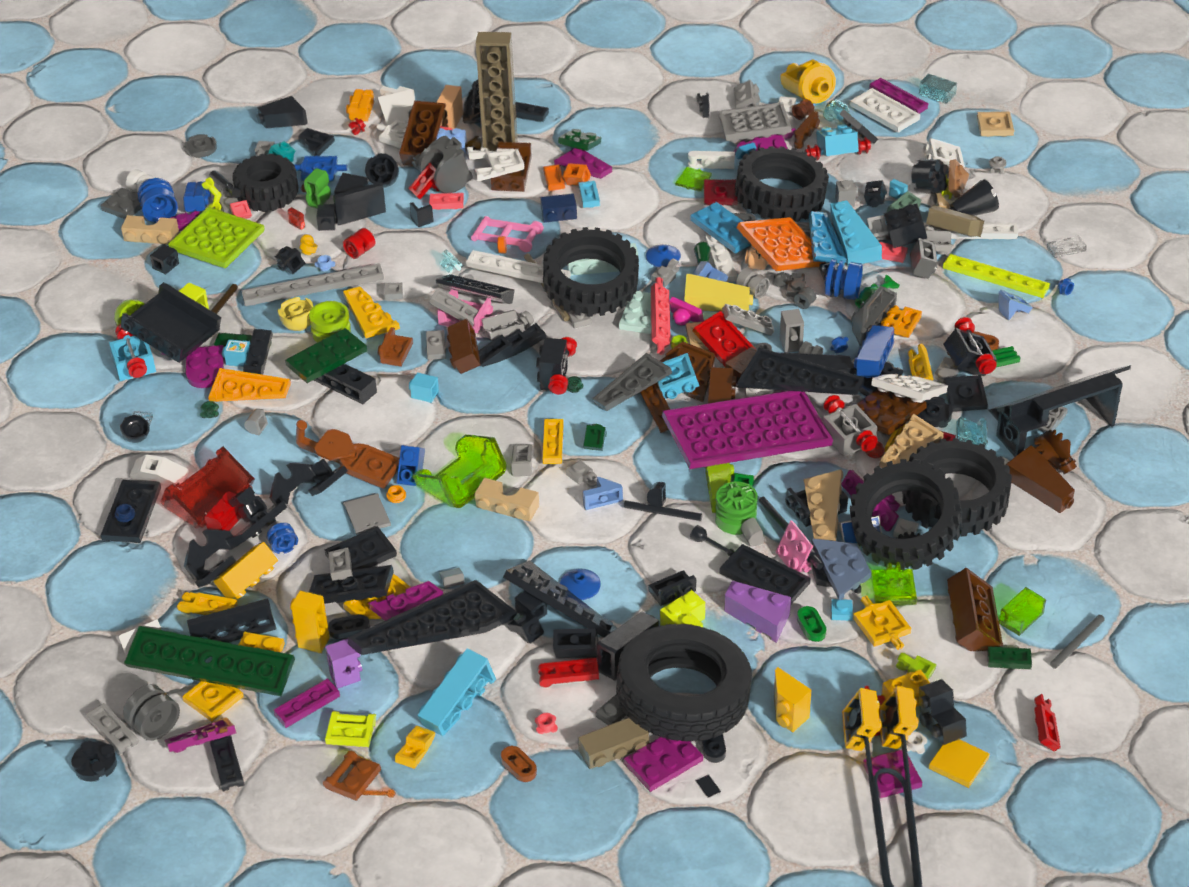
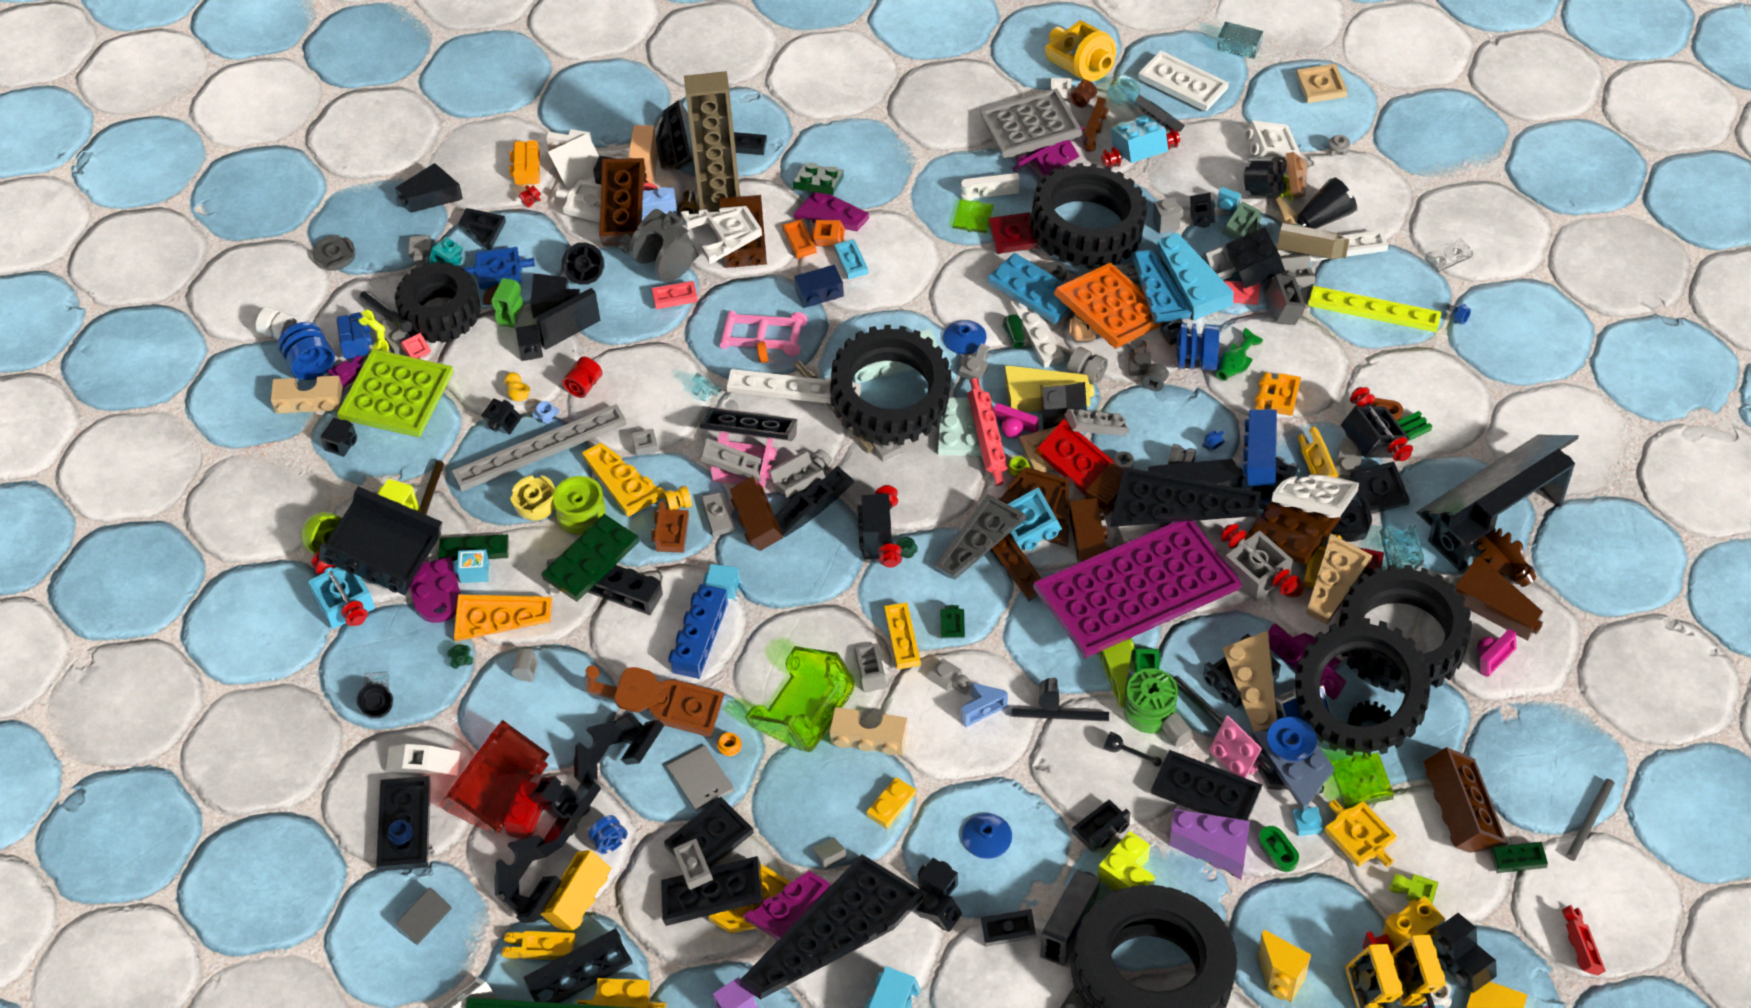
camera: 10 degrees left, 10 degrees up
dark grey plate [101,188,141,219] -> none
black plate [243,329,273,375] -> none
clear red tile [287,207,305,230] -> none
yellow brick [290,591,330,653] -> none
black plate [328,615,370,639] -> none
blue slope [397,445,425,486] -> none
red slope [408,163,439,199] -> none
black panel [410,202,434,228] -> none
black wing [503,560,617,638] -> none
red plate [538,658,599,687] -> none
medium blue slope [693,261,729,282] -> none
black plate [697,93,710,118] -> none
light grey bracket [734,79,761,108] -> none
dark azure tile [735,142,756,159] -> none
dark grey hinge [773,272,788,287] -> none
light grey brick [780,309,804,353] -> none
dark grey wedge [851,286,897,347] -> none
magenta plate [869,77,928,114] -> none
white plate [893,518,919,538] -> none
medium blue slope [999,290,1033,320] -> none
clear neon green panel [999,587,1046,636] -> none
none -> dark grey slope [396,888,452,945]
none -> yellow wheel [664,485,692,510]
none -> blue brick [668,584,728,679]
none -> yellow plate [867,777,916,829]
none -> black slope [1040,382,1087,430]
none -> blue dish [1267,717,1317,761]
none -> dark pink tile [1477,629,1517,677]

